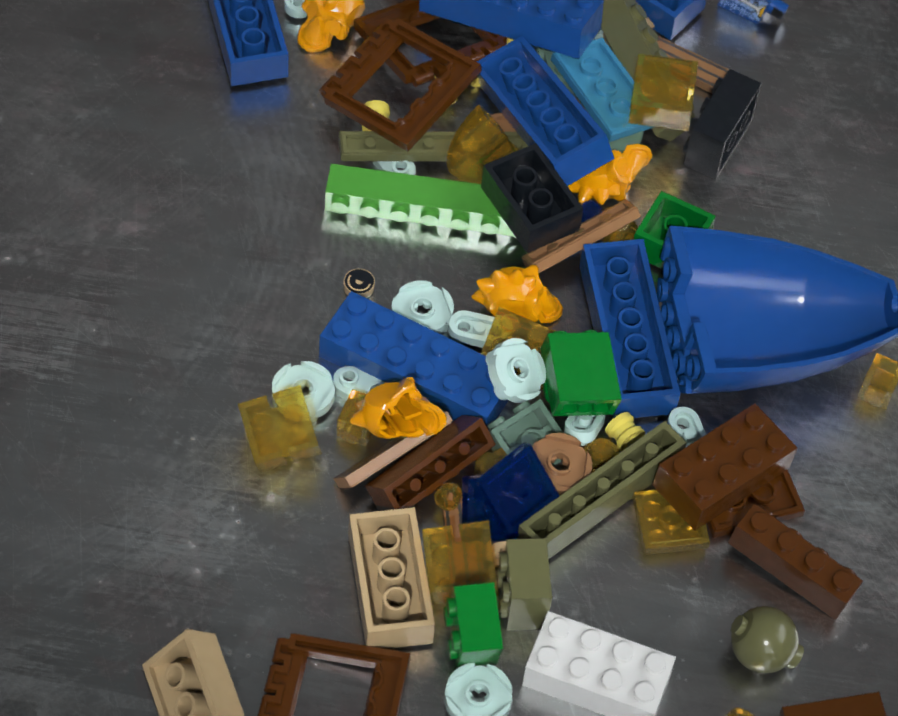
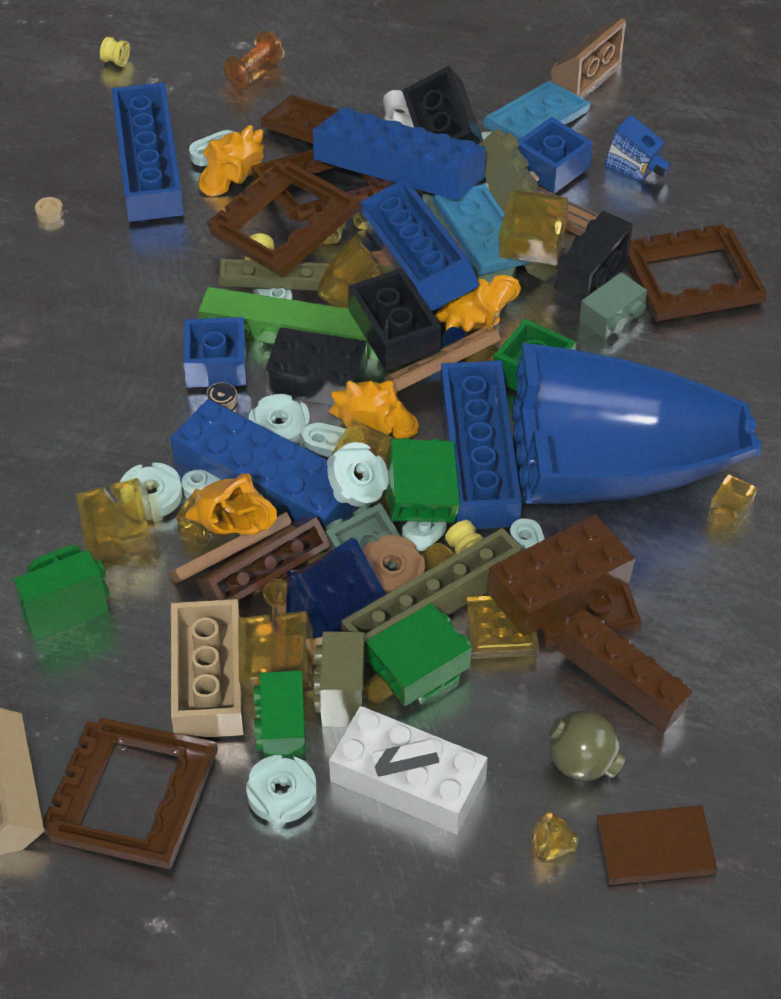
camera: 10 degrees right, 5 degrees down
none -> green brick [13,545,110,641]
none -> tan tile [35,197,64,223]
none -> blue brick [183,317,247,388]
none -> black brick [265,327,367,405]
none -> clear yellow hinge [364,673,393,703]
none -> green brick [365,603,472,707]
none -> sticker [371,739,439,777]
none -> sand green brick [579,272,647,339]
none -> reddish brown hinge [628,224,768,322]

